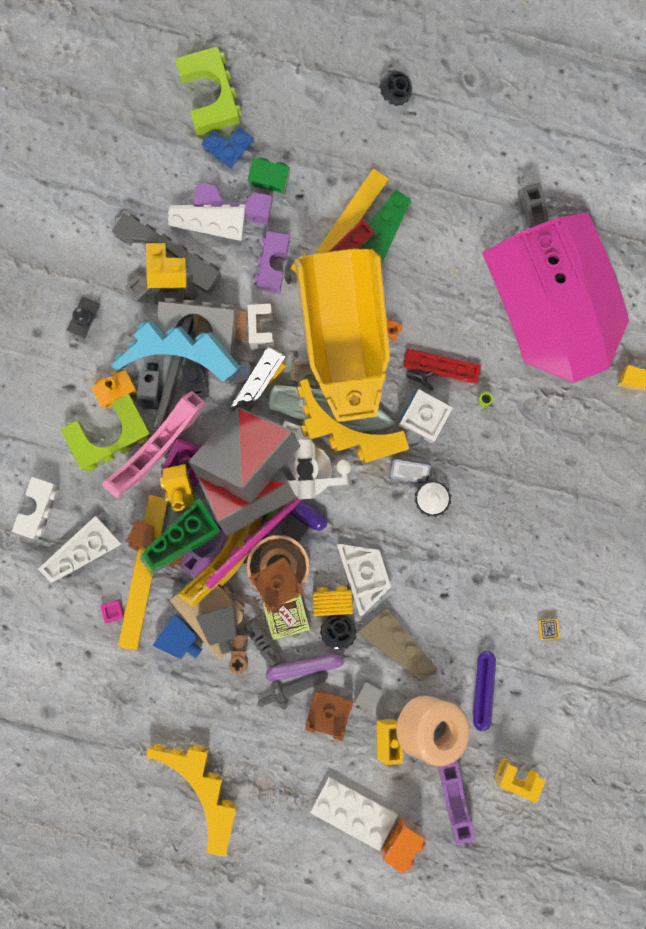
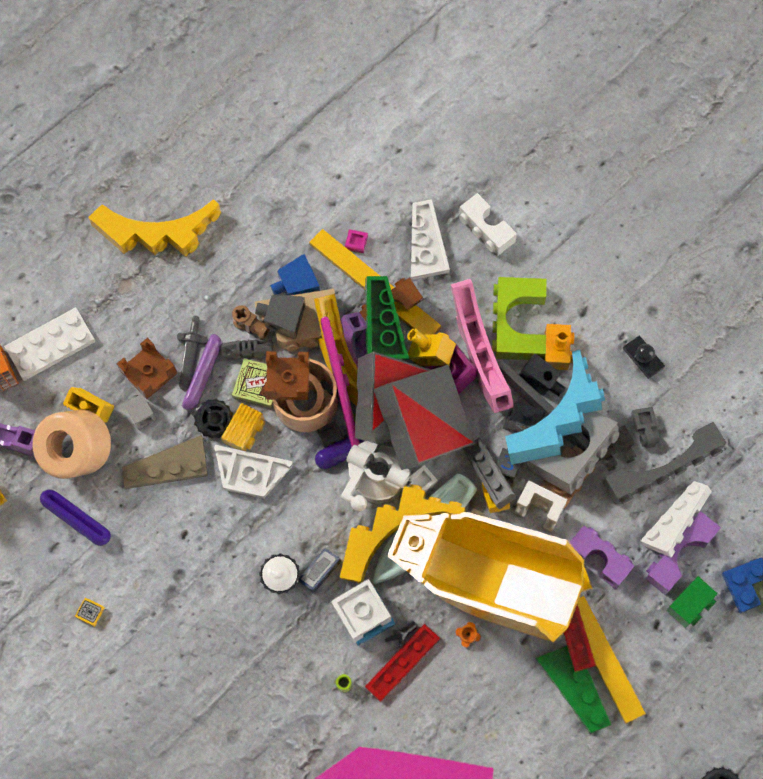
camera: 120 degrees right, 15 degrees down
yellow brick [146,243,186,288] -> none

